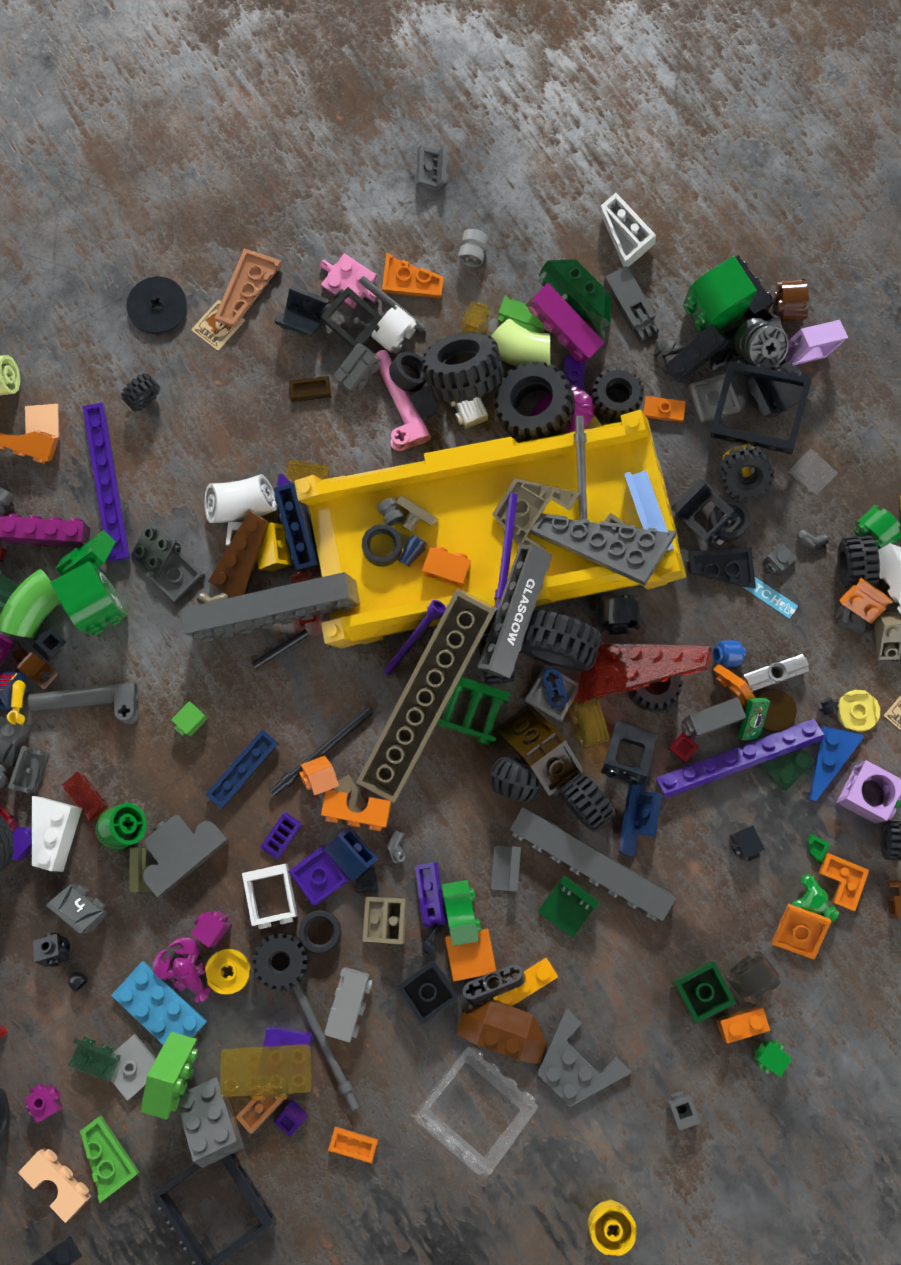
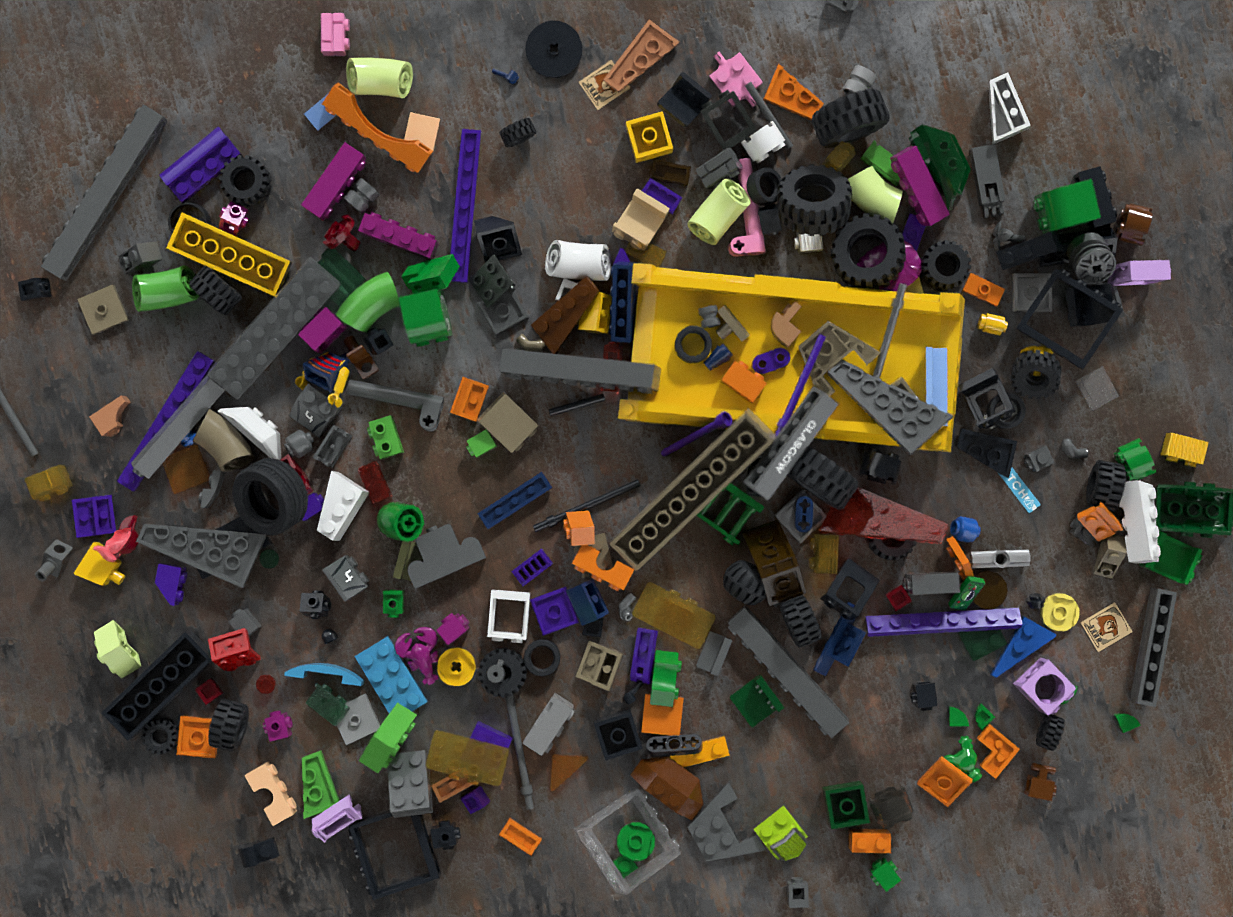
camera: 15 degrees right, 10 degrees up
none -> clear red plate [256,674,276,694]
none -> dark azure slope [284,663,364,686]
none -> lavender window [312,795,362,843]
none -> bright green brick [367,415,404,459]
none -> green brick [383,590,405,618]
none -> black brick [430,820,461,850]
none -> orange plate [450,377,489,422]
none -> black slope [474,216,522,263]
none -> dark tan brick [477,392,538,453]
none -> dark grey piece [487,659,505,683]
none -> dark blue hand [492,68,519,84]
none -> clear orange tile [551,754,588,791]
none -> green plate [611,855,638,879]
none -> tan panel [612,189,670,251]
none -> green tile [617,822,655,862]
none -> yellow brick [626,111,673,163]
none -> clear yellow bracket [632,582,715,649]
none -> dark purple plate [642,178,682,215]
none -> yellowish green brick [687,179,751,245]
none -> dark purple plate [752,348,790,374]
none -> lime piece [753,806,808,861]
none -> medium nougat brick [771,302,801,348]
none -> black tyre [811,88,890,148]
none -> green tile [948,706,969,726]
none -> yellow brick [977,313,1008,336]

